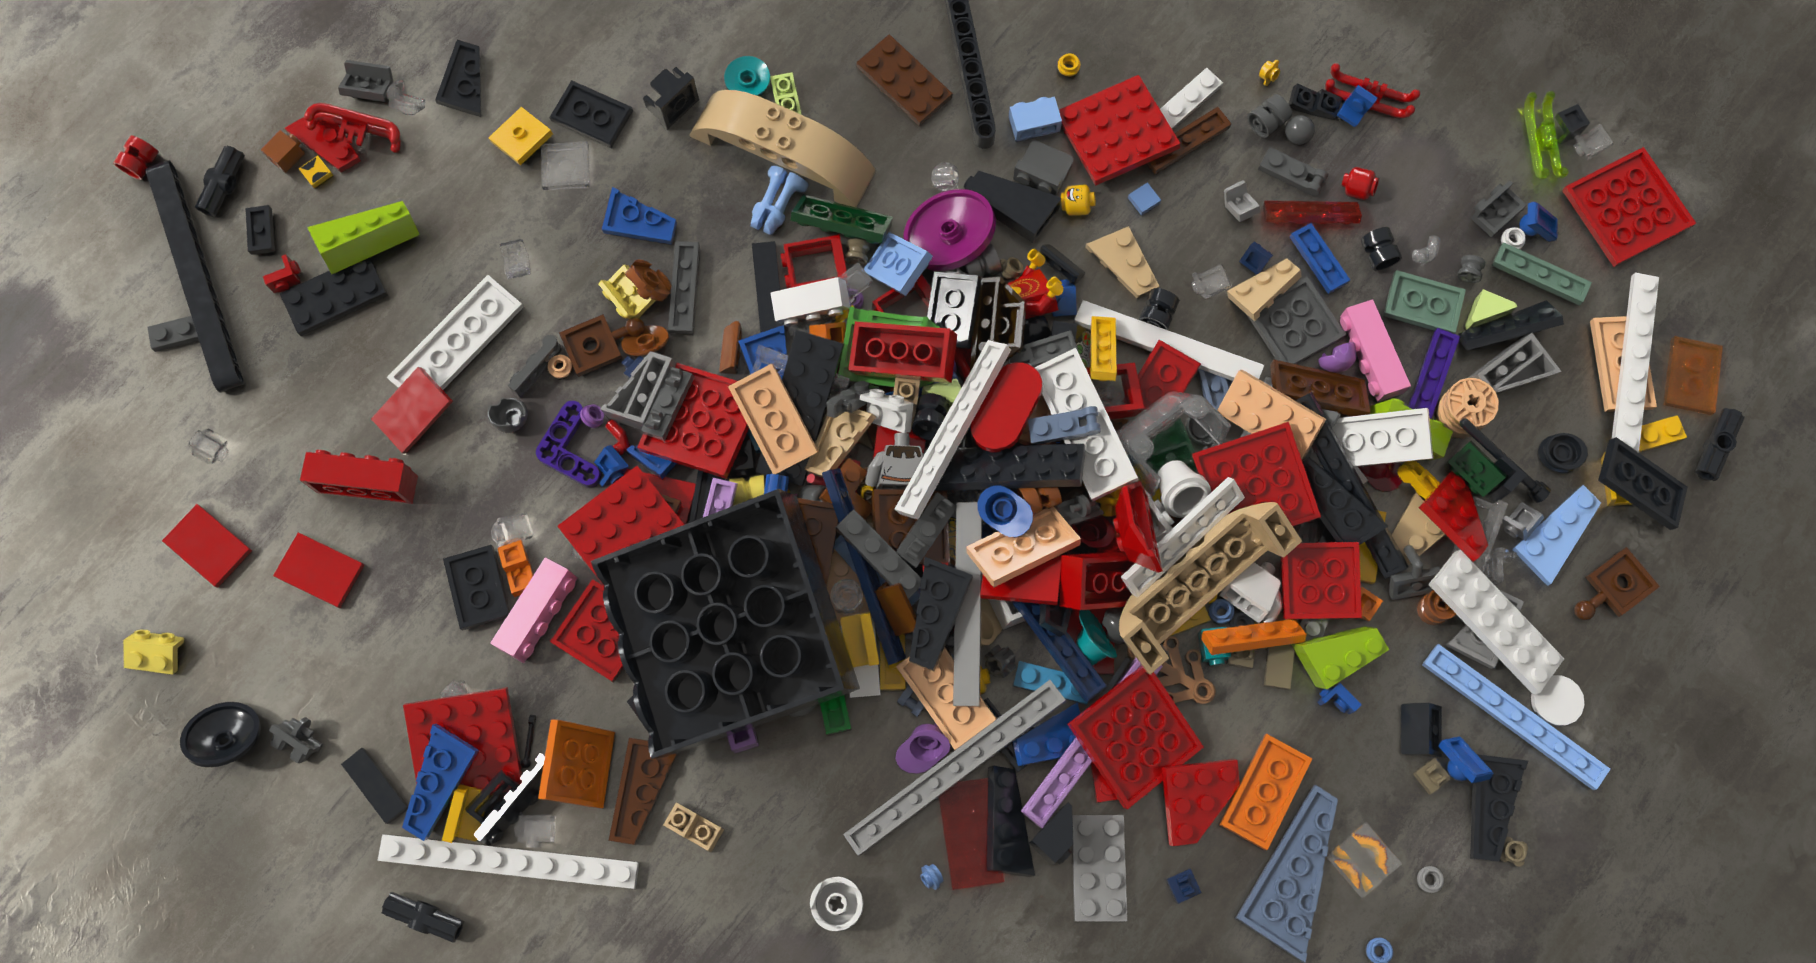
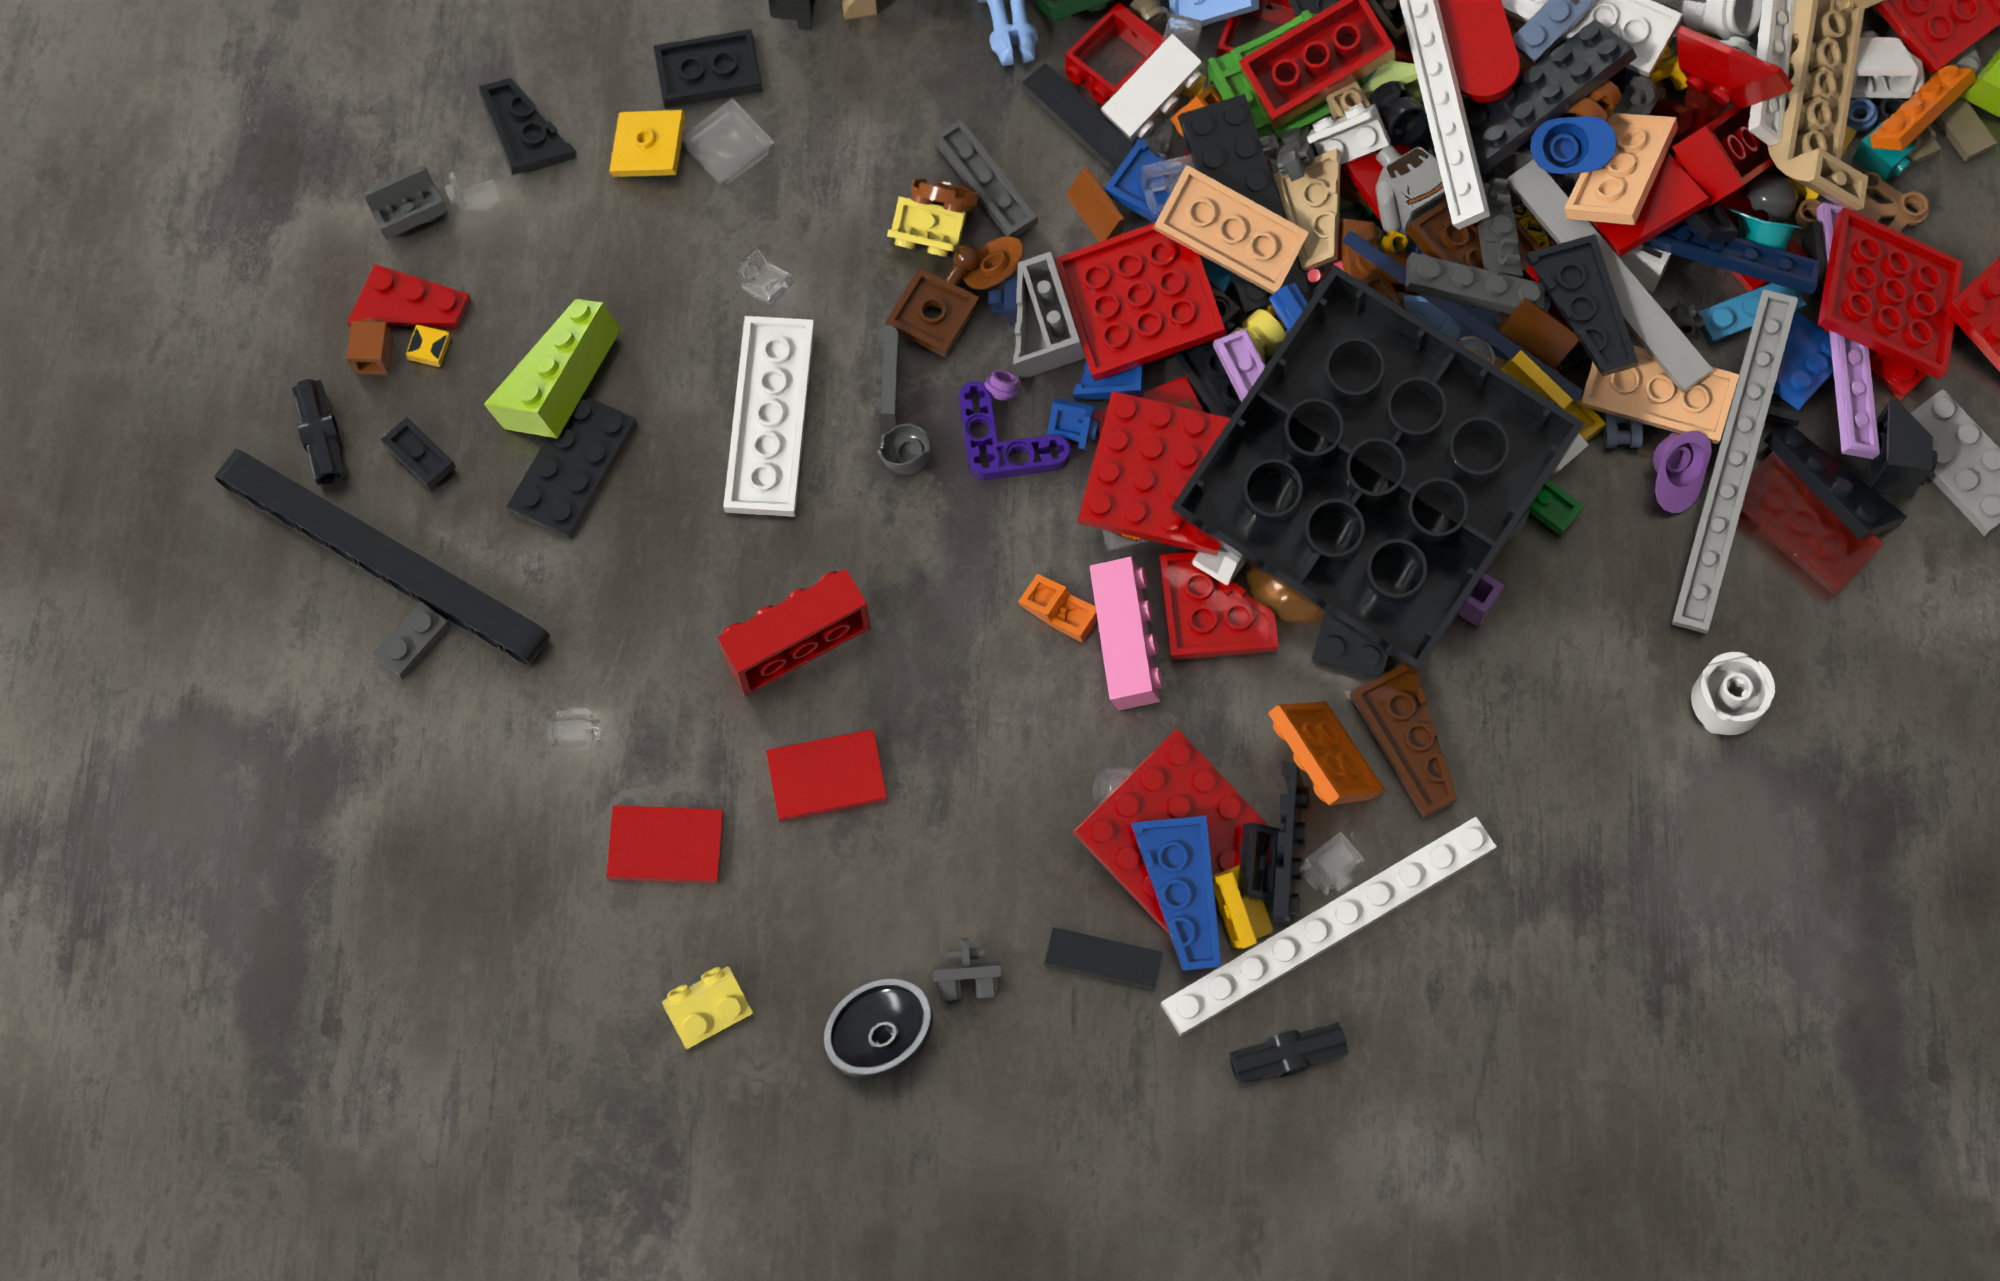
camera: 35 degrees left, 5 degrees down
red wheel [113,135,159,180] -> none
red bracket [263,254,301,293] -> none
red piece [304,103,401,153] -> none
tile [371,367,453,453] -> none
black plate [443,545,510,631] -> none
clear bracket [491,513,534,548] -> none
black hinge [521,715,536,768] -> none
light nougat plate [548,355,572,378] -> none
blue wing [602,187,677,245] -> none
red arm [606,419,630,456] -> none
dark grey plate [641,367,695,441] -> none
tan slope [663,802,724,852] -> none
medium blue plate [920,864,944,890] -> none

